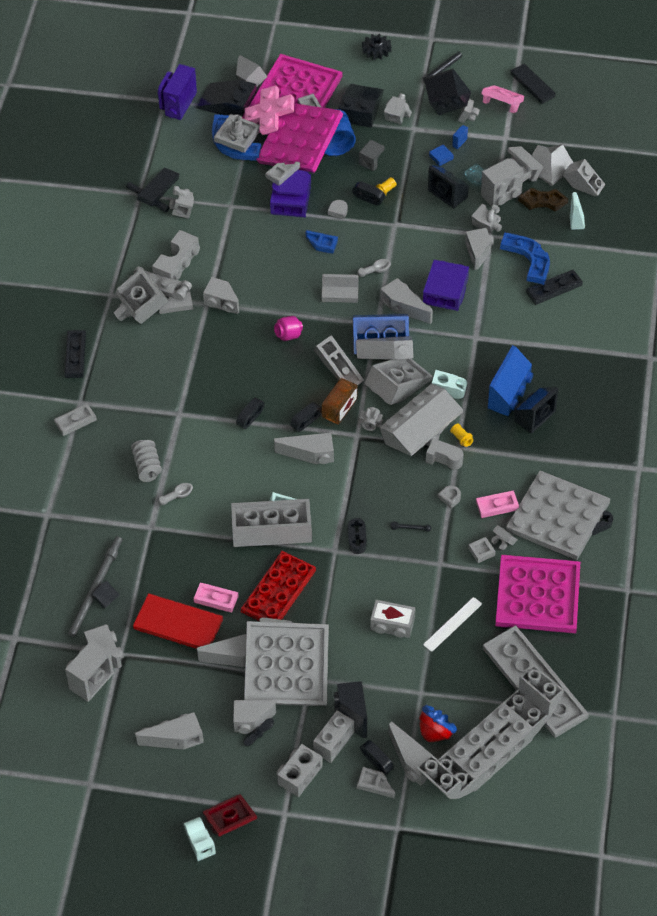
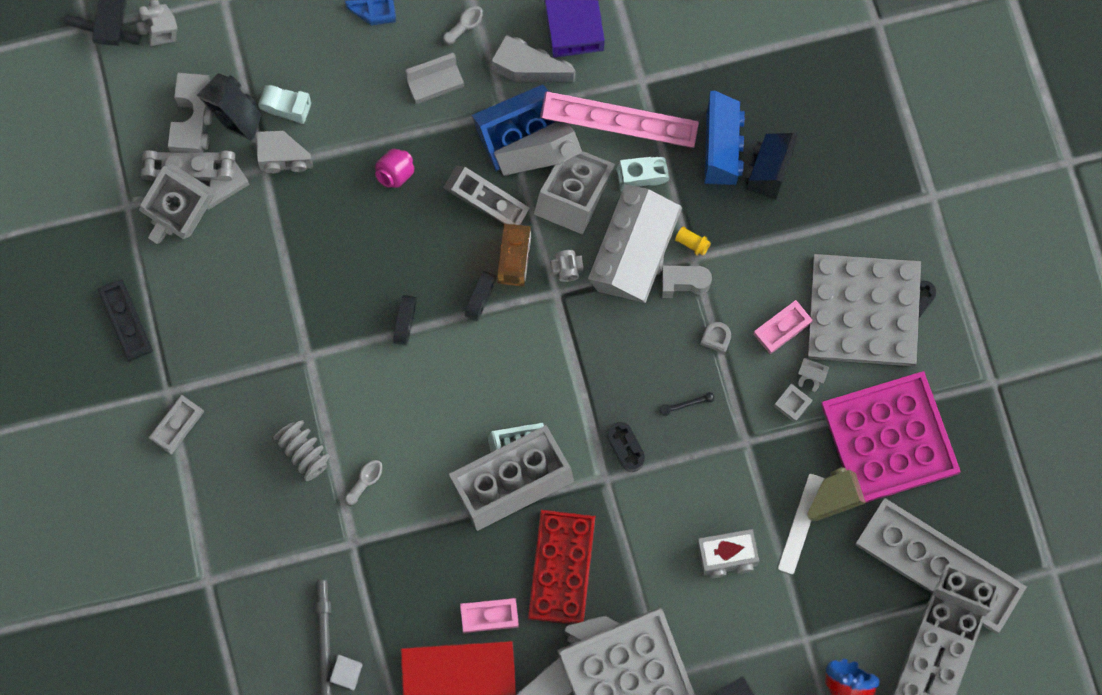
camera: 25 degrees left, 20 degrees up
light grey slope [274,433,334,464] -> none
none -> black slope [197,73,261,141]
none -> light aqua leg [258,85,311,124]
none -> bright pink plate [540,92,699,148]
none -> olive slope [807,468,866,522]

